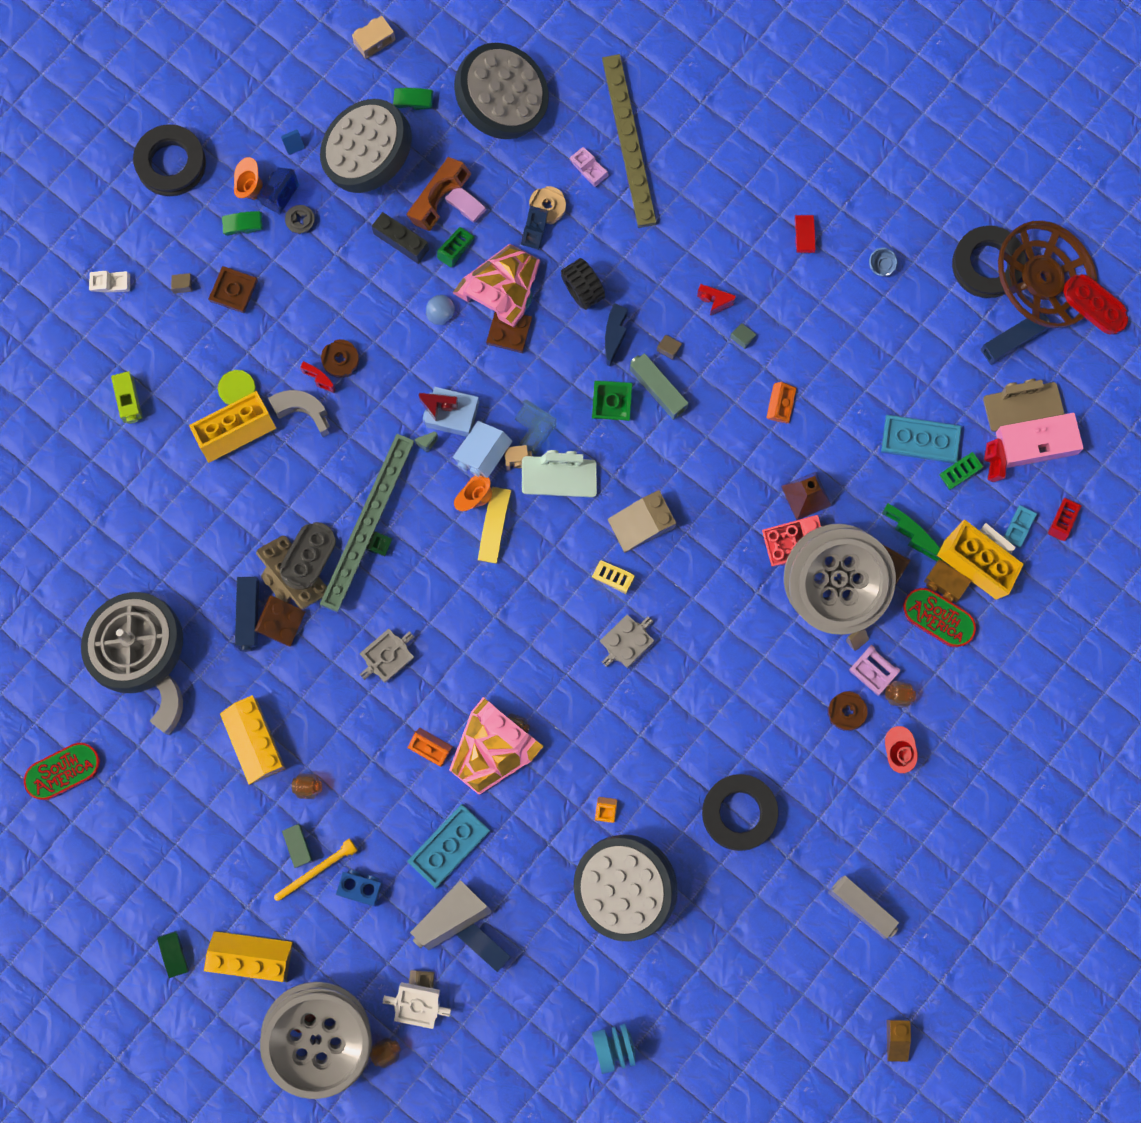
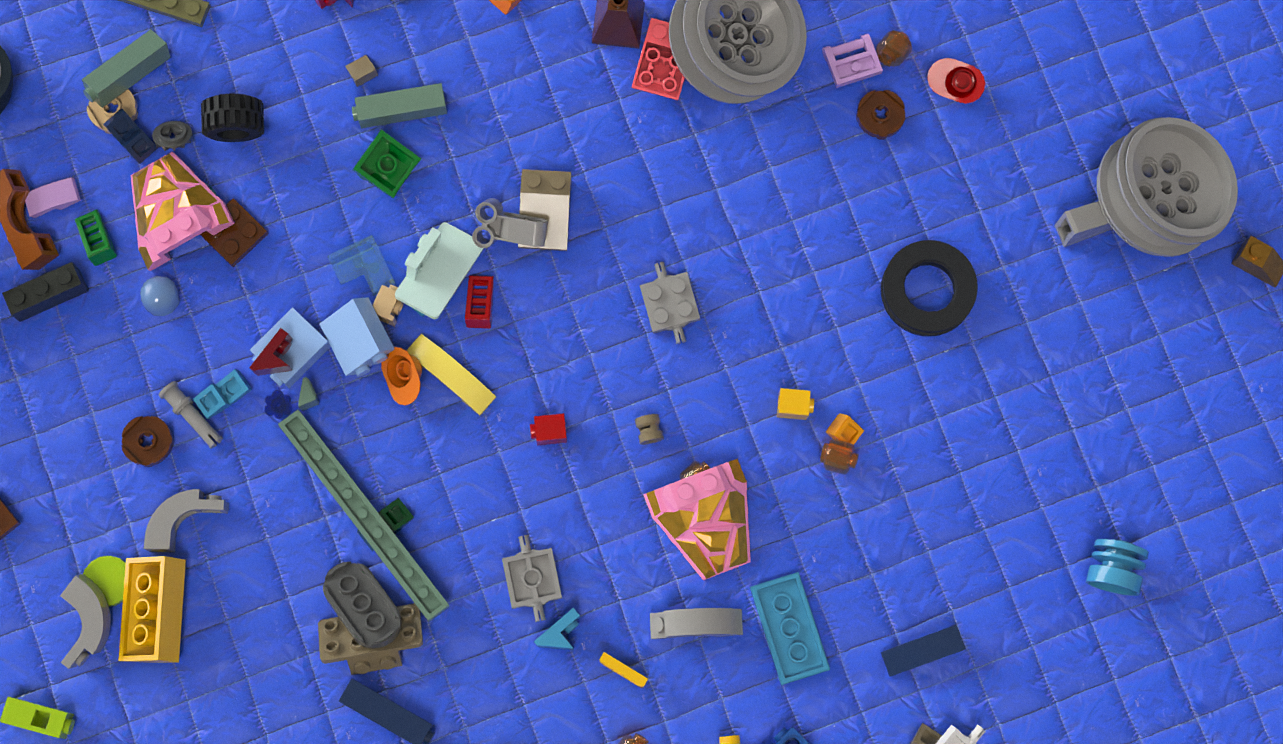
camera: 65 degrees left, 0 degrees up
reddish brown plate [254,596,306,647] -> none
red slope [300,361,335,393] -> none
orange slope [408,728,453,767] -> none
light grey slope [410,880,492,950] -> none
lavender slope [569,147,609,187] -> none
wheel [574,835,678,941] -> none
light yellow slope [592,560,635,594] -> none
dark blue slope [605,303,628,366] -> none
dark tan slope [846,629,869,651] -> none
none -> light grey arch [60,574,111,669]
none -> sand green brick [82,29,170,108]
none -> dark grey gear [152,121,193,151]
none -> light grey pin [159,381,223,449]
none -> dark azure slope [193,369,252,419]
none -> clear blue plant [264,390,292,419]
none -> red slope [465,276,494,329]
none -> light grey piece [472,198,548,248]
none -> red brick [530,413,567,446]
none -> dark azure slope [534,608,580,650]
none -> yellow tile [599,652,648,688]
none -> dark tan wheel [635,414,664,445]
none -> light grey arch [650,608,743,639]
none -> yellow brick [777,388,814,420]
none -> clear orange head [820,439,859,475]
none -> light grey wheel [1097,117,1238,257]

